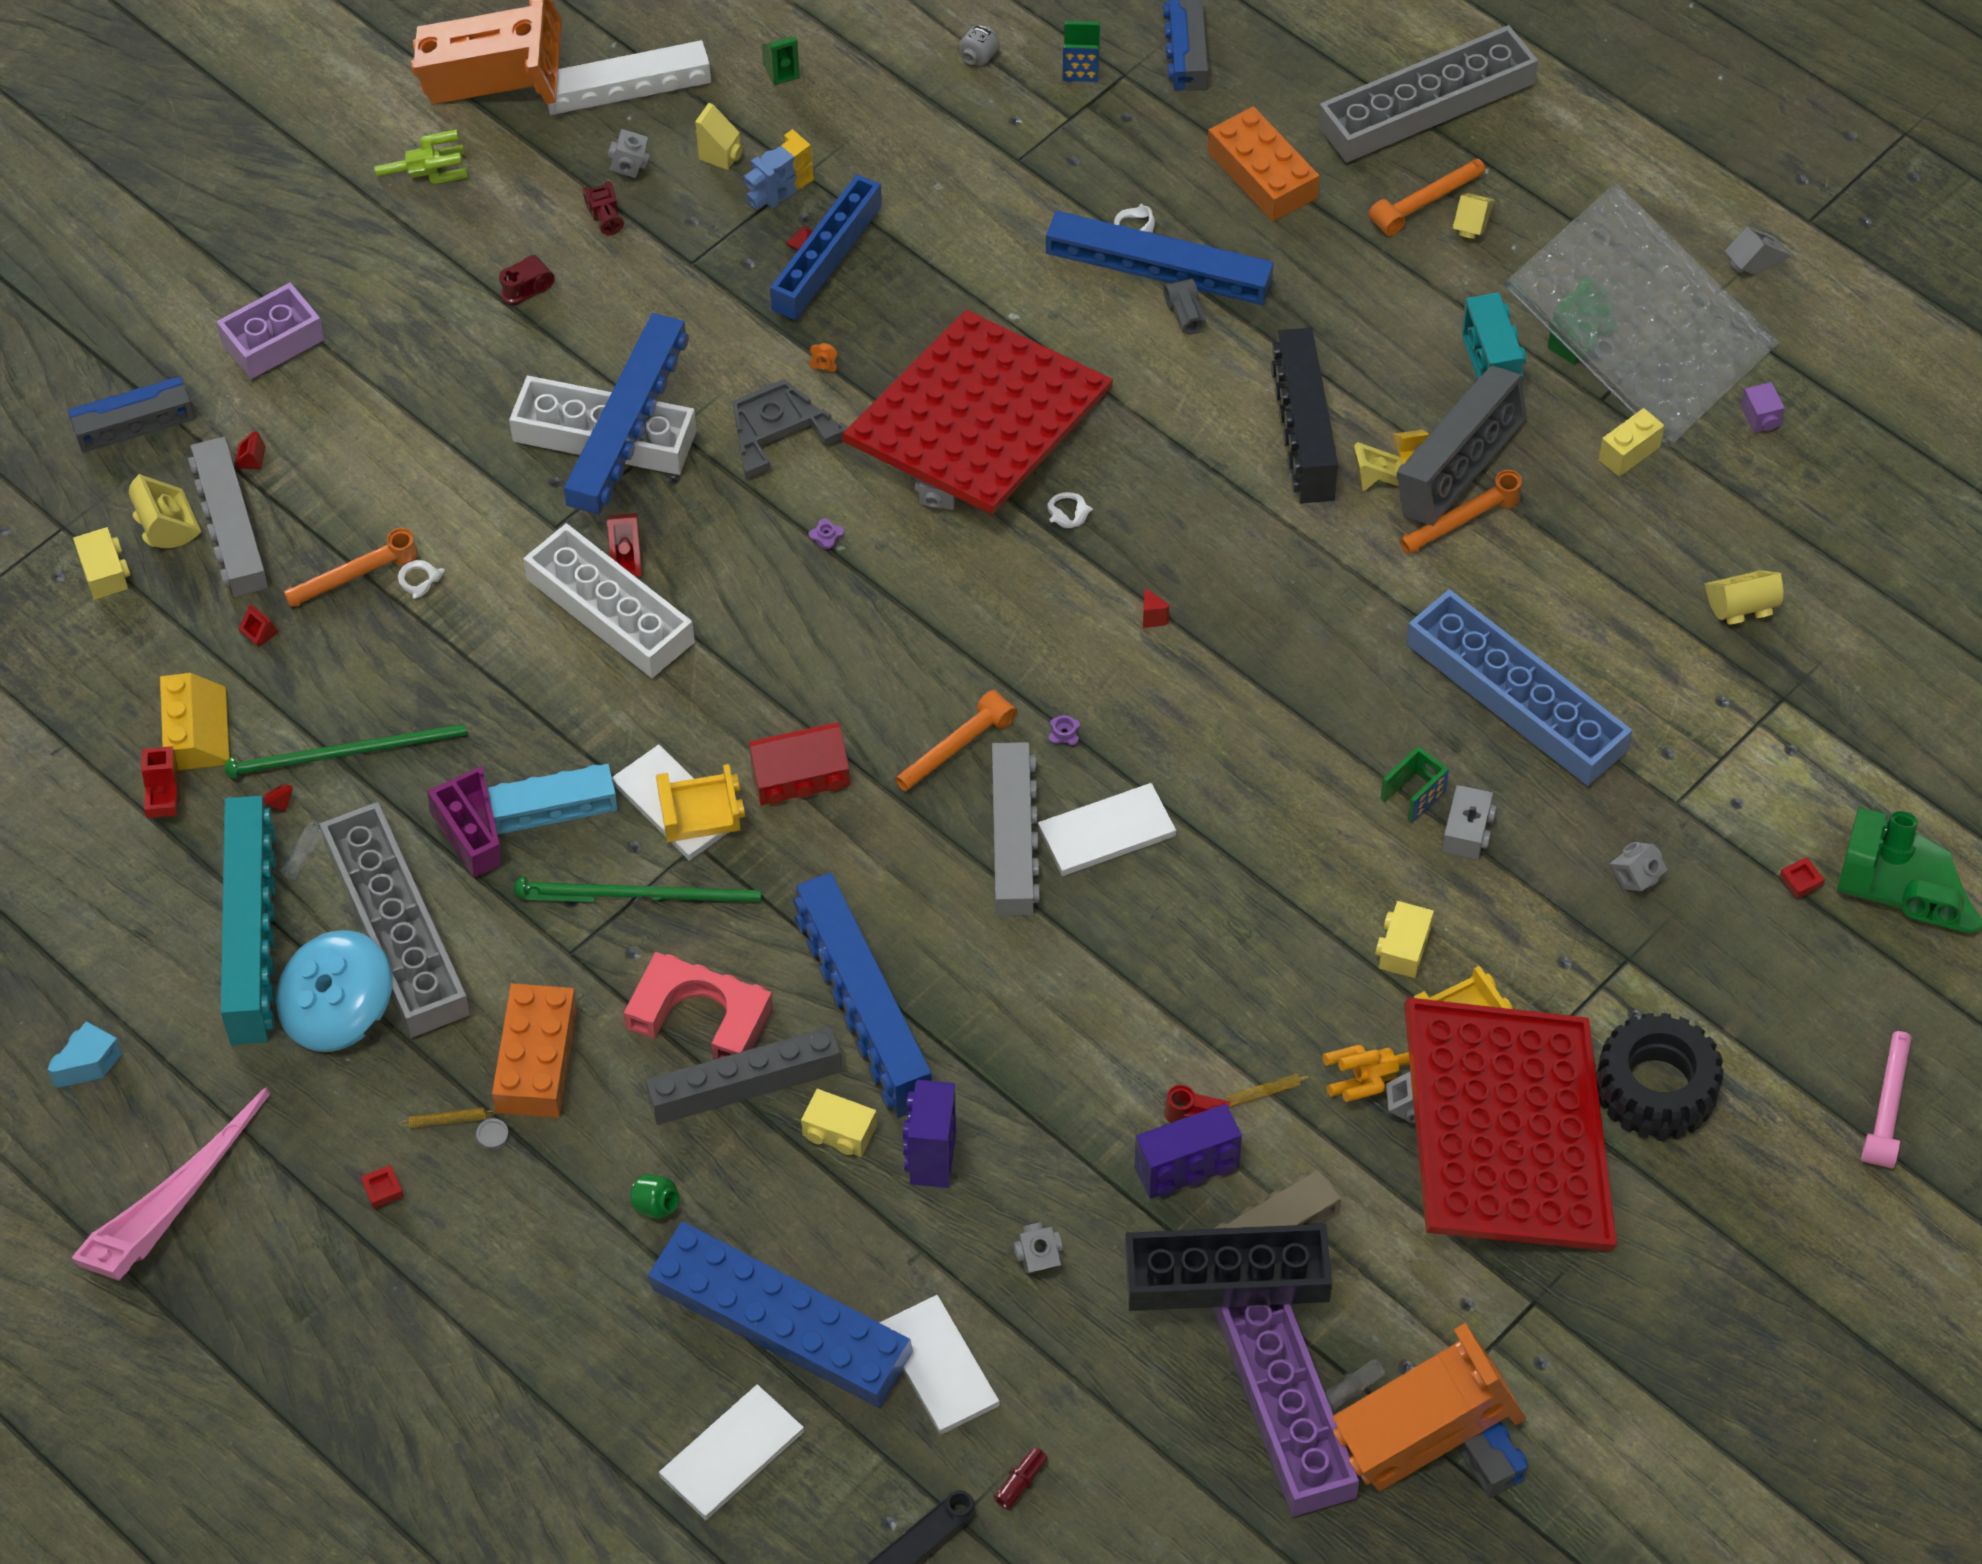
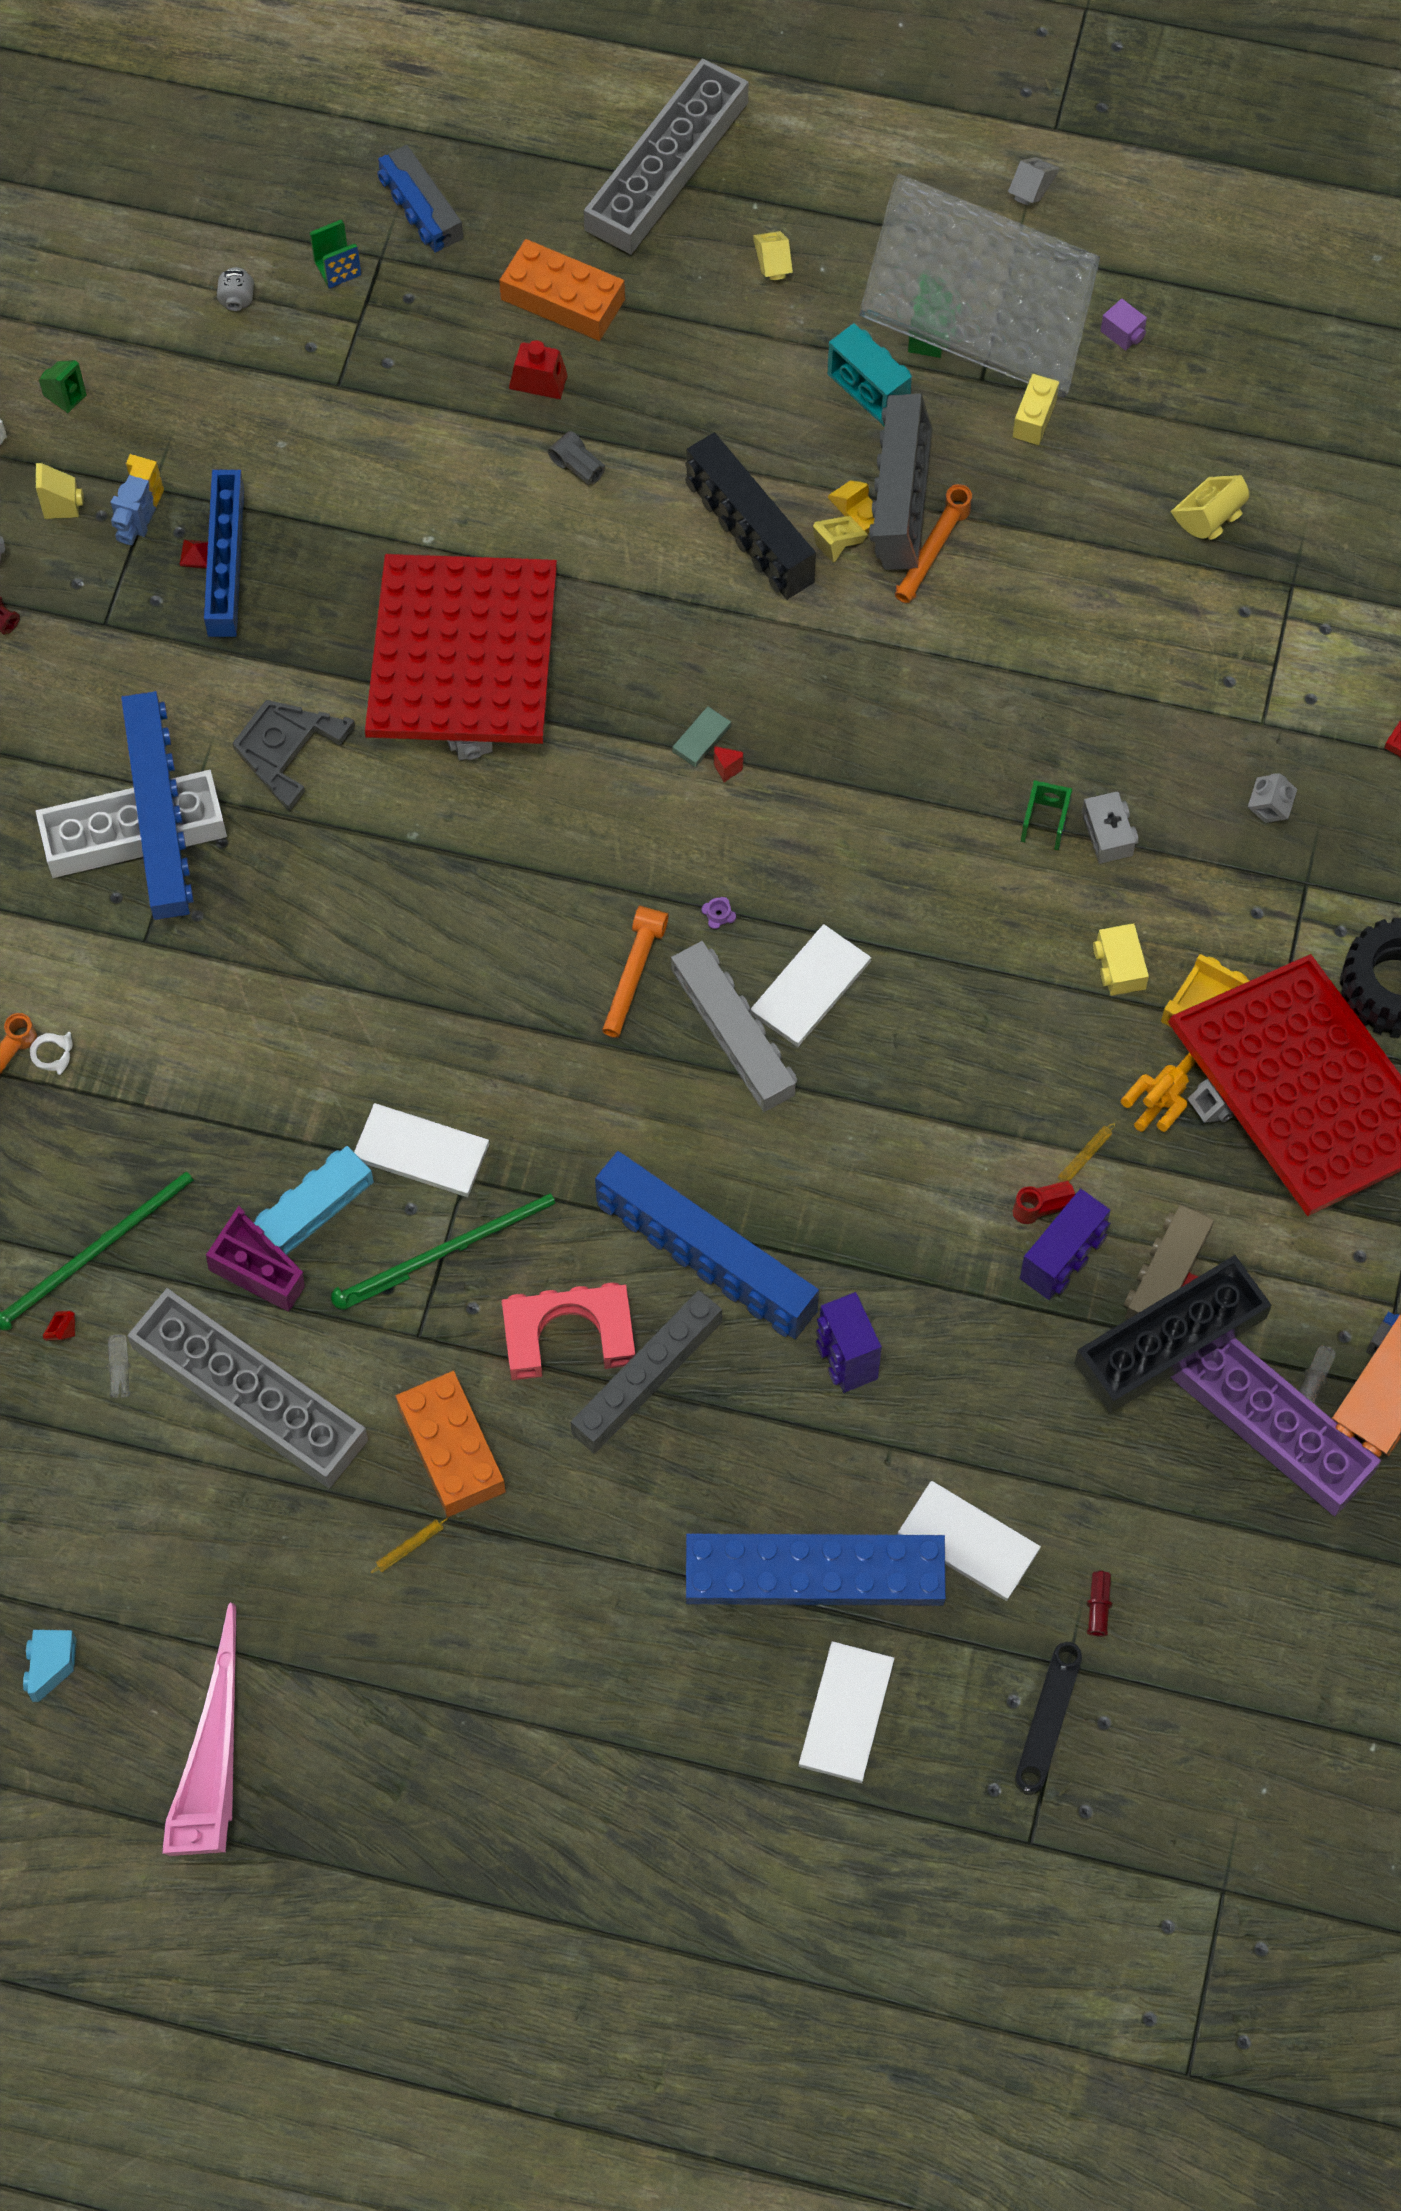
camera: 30 degrees left, 10 degrees up
teal brick [221,796,276,1045] -> none
medium azure brick [276,930,392,1052] -> none
red plate [360,1165,404,1209] -> none
light grey piece [476,1118,509,1150] -> none
white brick [523,523,695,678] -> none
slope [607,513,642,577] -> none
green head [630,1173,680,1219] -> none
yellow panel [656,764,745,843] -> none
red slope [749,722,850,806] -> none
light yellow brick [801,1089,877,1157] -> none
orange plate [809,343,838,373] -> none
medium lavender plate [809,518,844,549] -> none
light grey brick [1013,1222,1063,1273] -> none
blue brick [1046,211,1274,305] -> none
white piece [1047,492,1093,529] -> none
white piece [1114,204,1155,233] -> none
orange piece [1368,158,1486,236] -> none
medium blue brick [1406,589,1633,786] -> none
none -> red torso [509,340,568,400]
none -> sand green tile [672,706,731,768]

